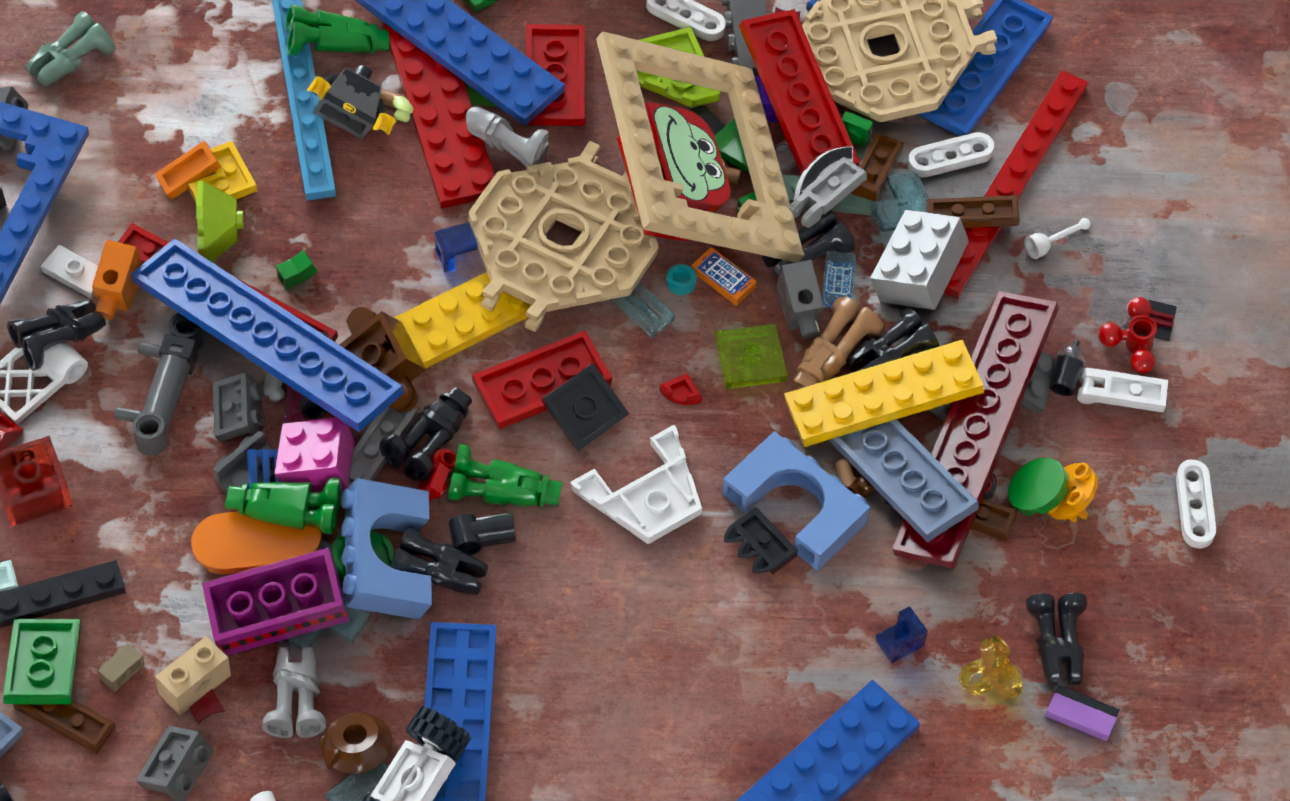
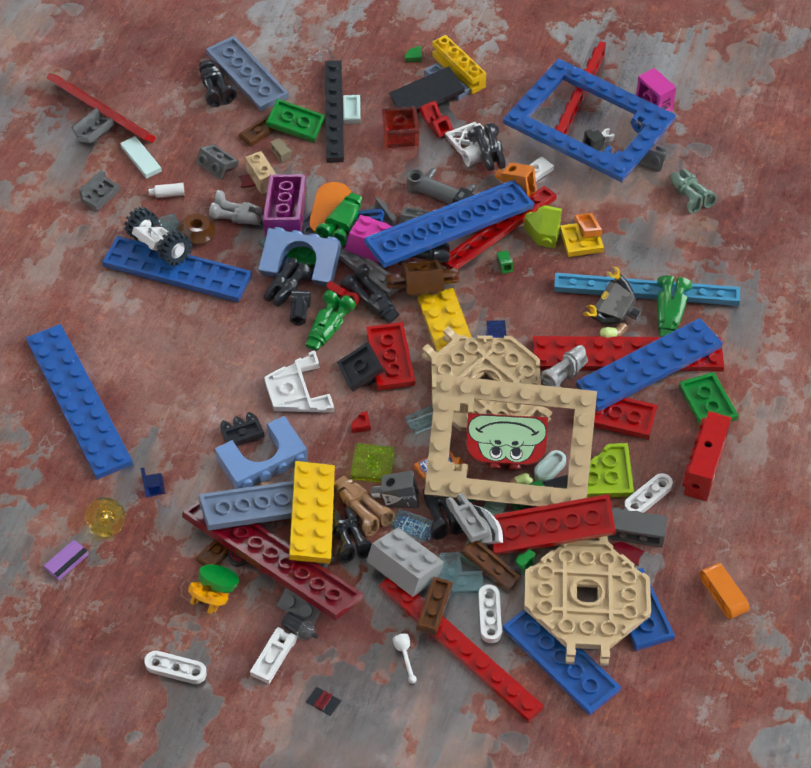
camera: 110 degrees right, 5 degrees down
black piece [1026,593,1087,685] -> none
red piece [1098,297,1157,374] -> none

